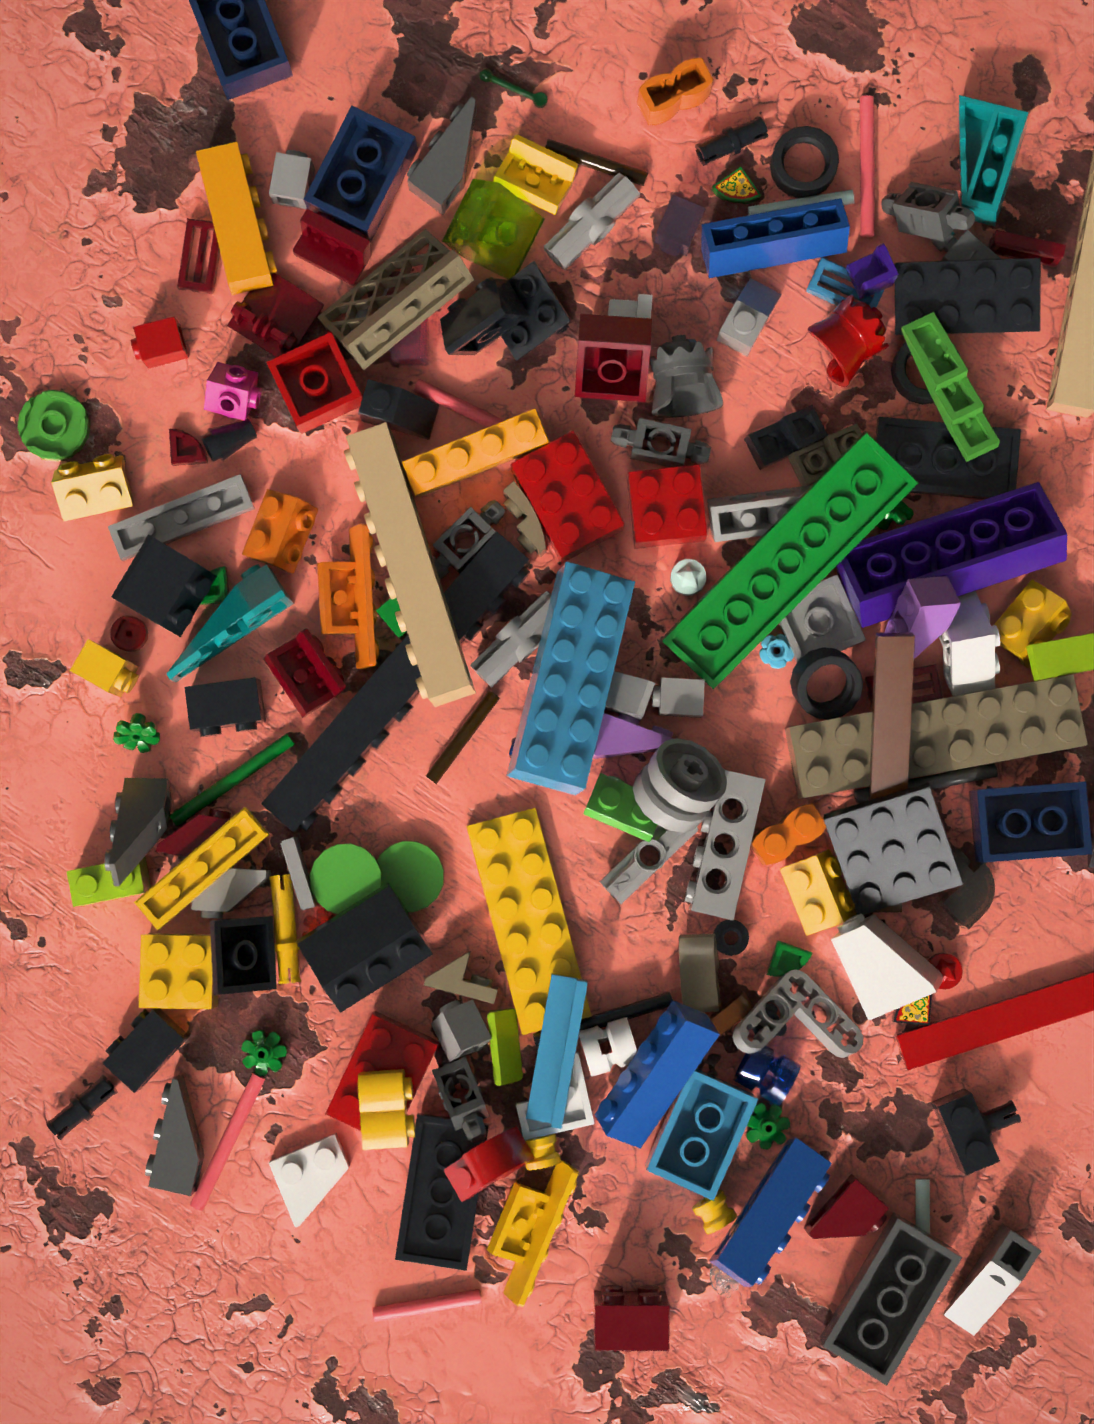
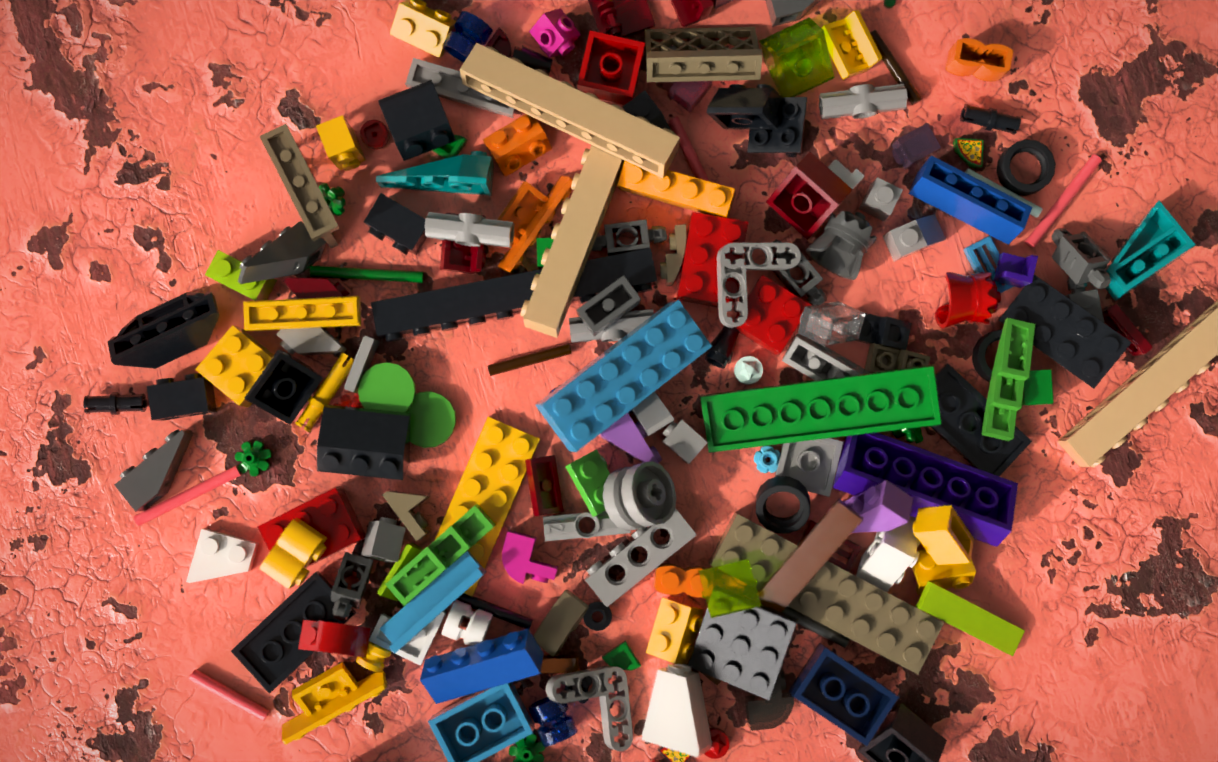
camera: 35 degrees right, 0 degrees up
none -> black wedge [107,292,220,369]
none -> dark tan fence [259,124,340,248]
none -> bright green slope [385,504,496,606]
none -> light grey piece [424,212,515,248]
none -> clear blue wheel [442,11,493,63]
none -> tan brick [460,43,680,178]
none -> dark pink brick [502,530,558,584]
none -> dark red plate [525,455,564,516]
none -> dark grey brick [576,275,641,337]
none -> clear neon green piece [699,559,761,618]
none -> black cone [705,326,740,369]
none -> light grey beam [717,243,801,328]
none -> clear brick [798,301,866,346]
none -> light grey brick [859,177,903,221]
none -> yellow brick [913,505,974,565]
none -> green panel [1022,370,1054,406]

